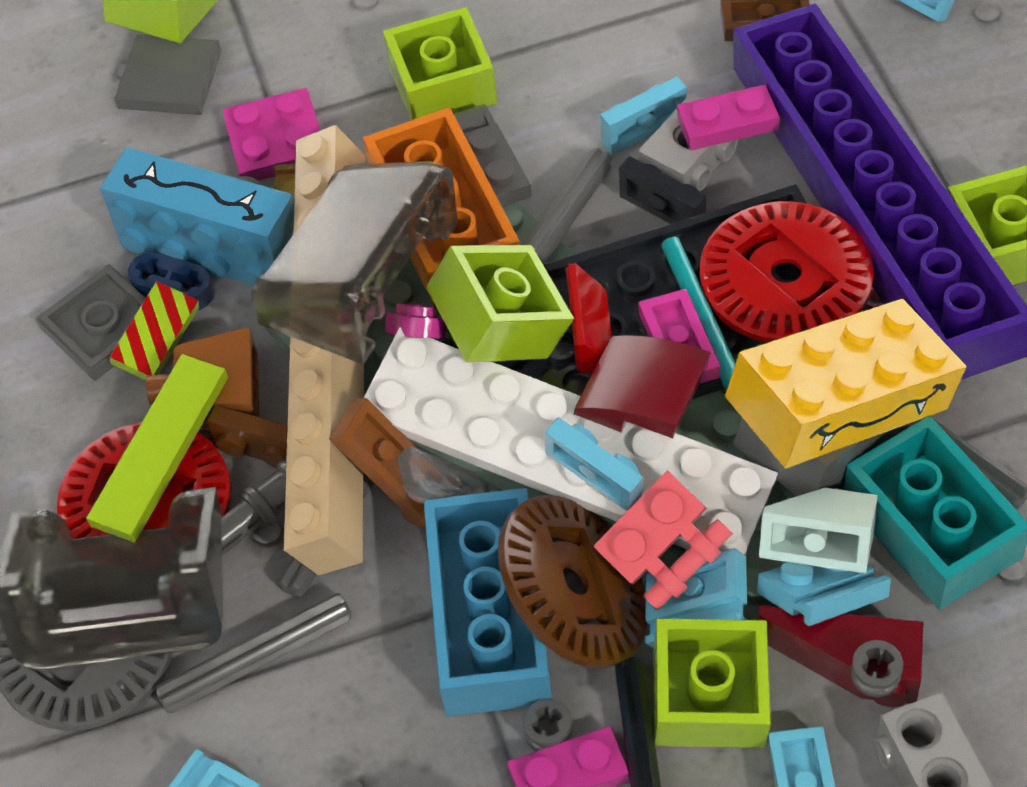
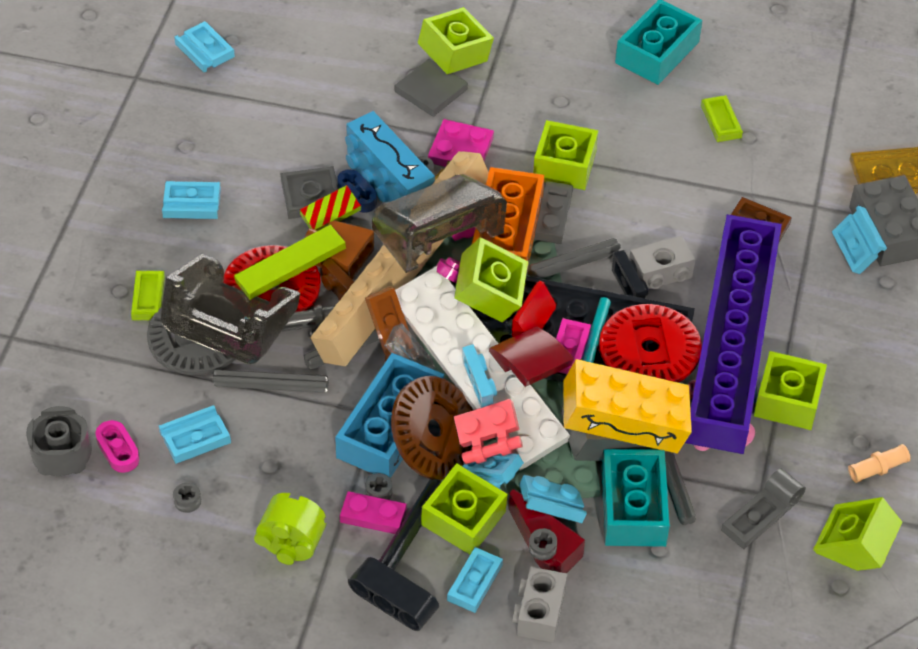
camera: 25 degrees right, 5 degrees down
medium azure plate [600,76,687,155] -> none
dark pink plate [677,84,780,150] -> none
light aqua slope [759,488,878,573] -> none

